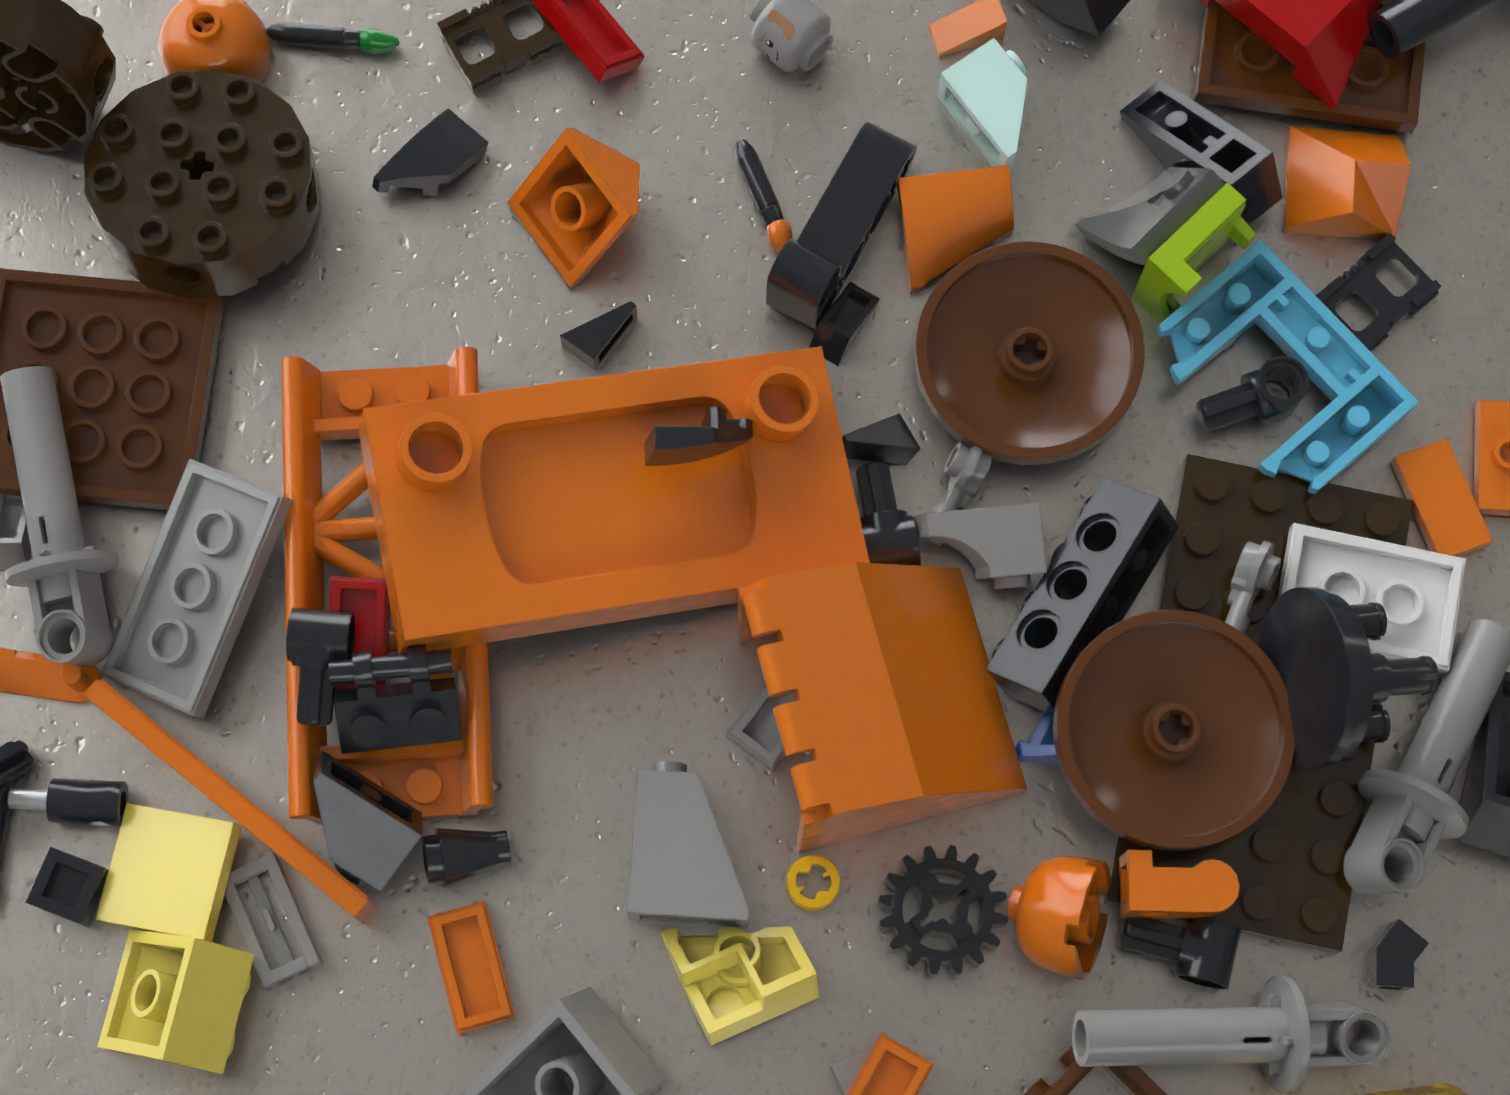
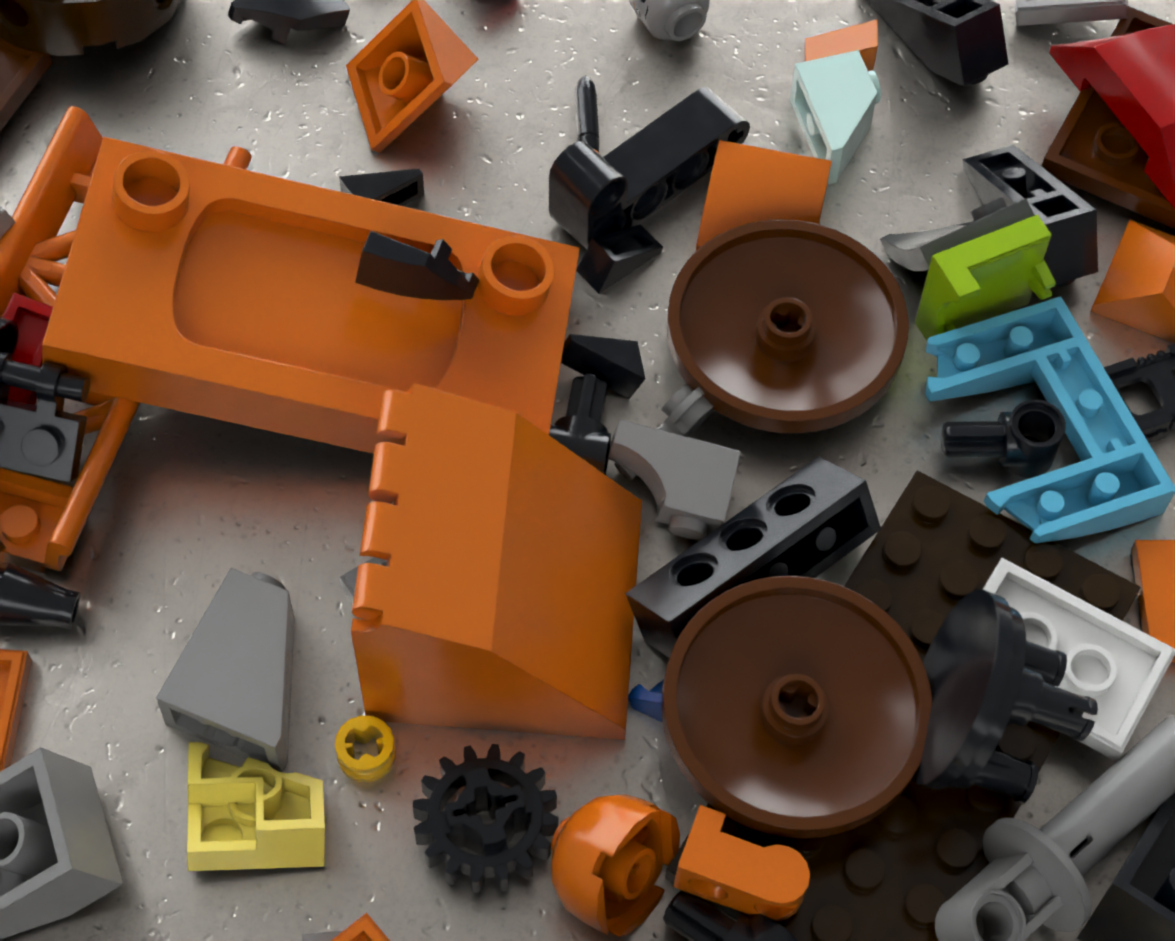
camera: 20 degrees right, 15 degrees down
light grey plate [1225,541,1281,634] -> none

